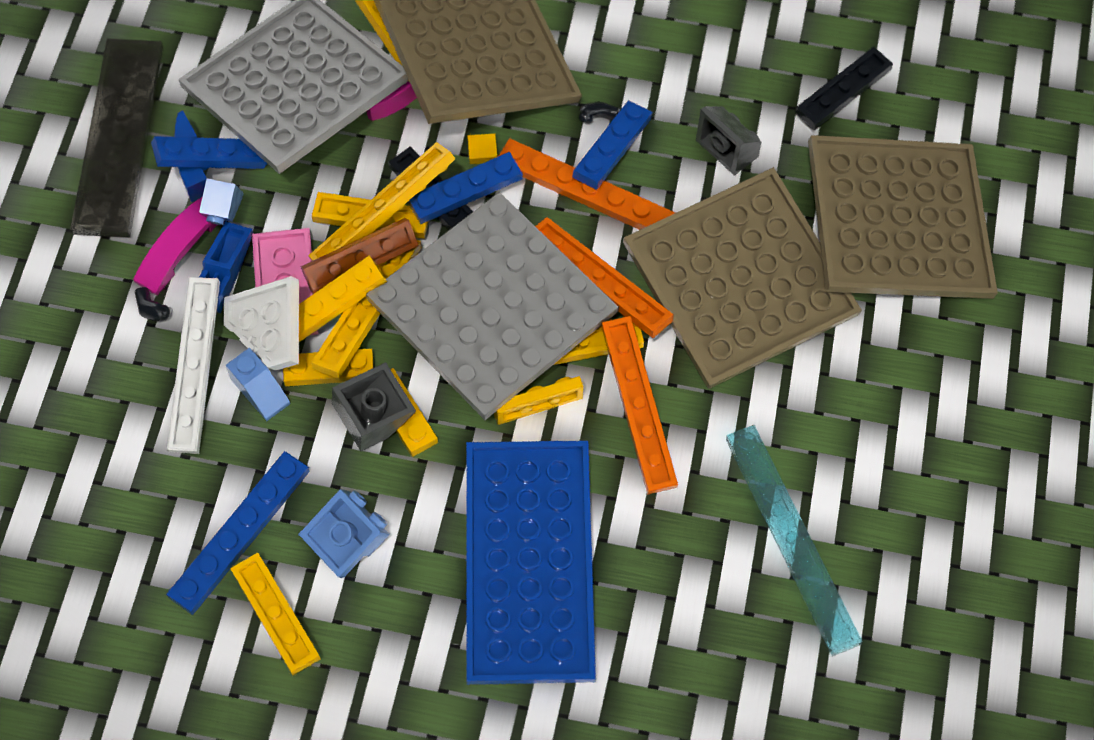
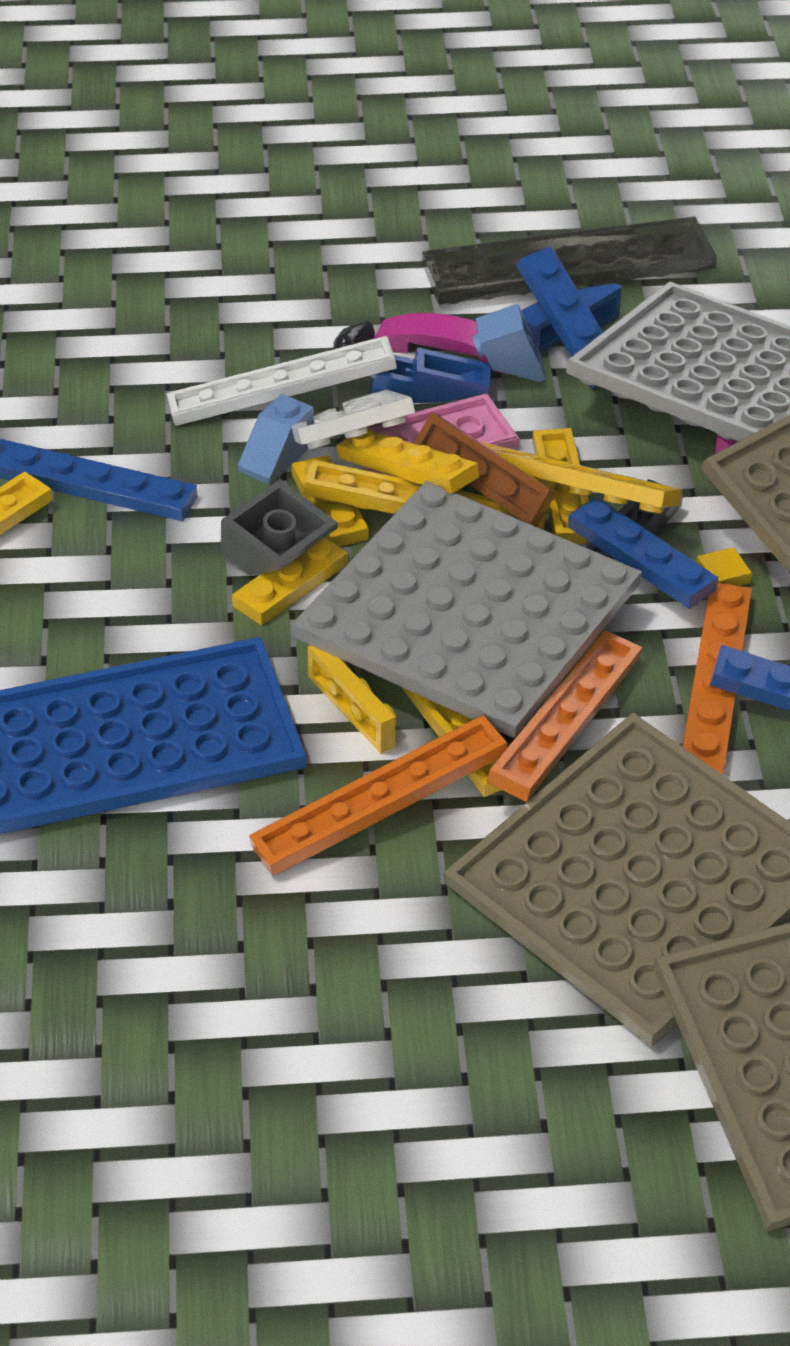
camera: 75 degrees right, 20 degrees down
medium blue plate [299,489,390,578] -> none
clear light blue plate [726,425,863,657] -> none

